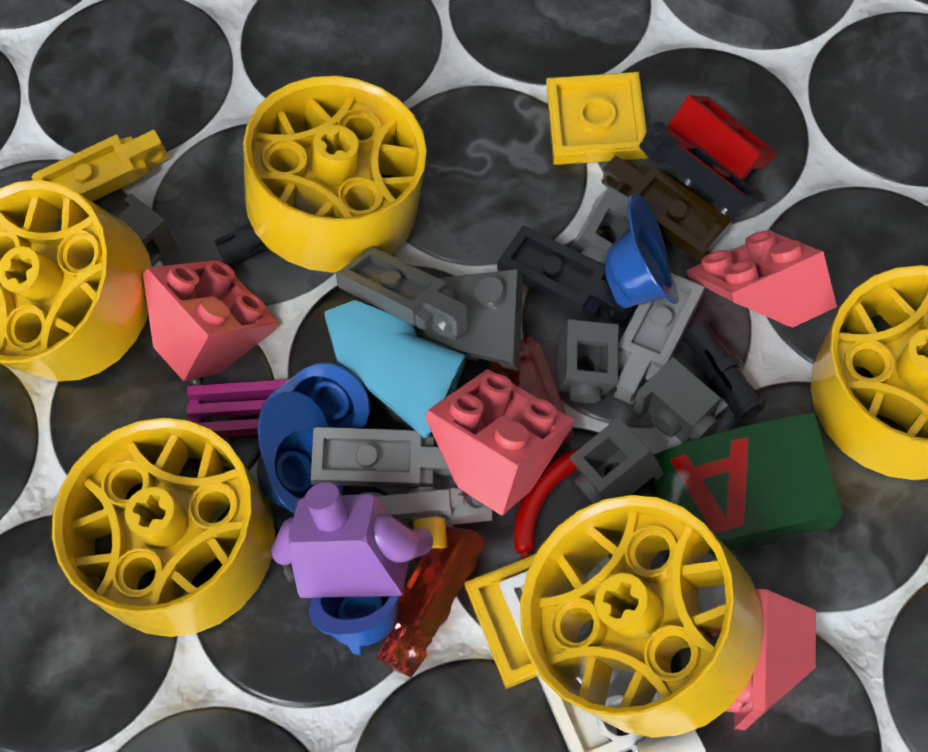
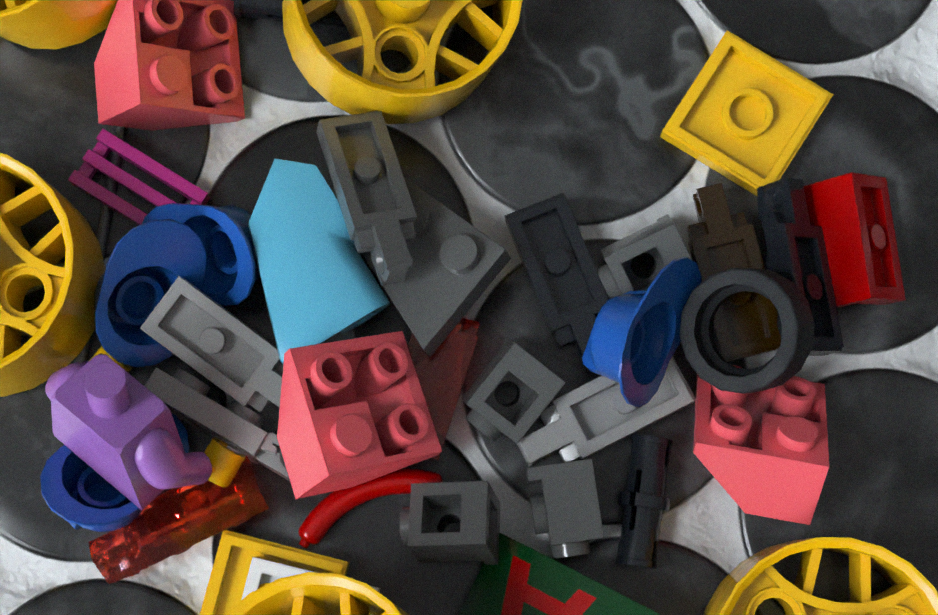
camera: 35 degrees right, 15 degrees up
none -> black tyre [679,267,815,394]

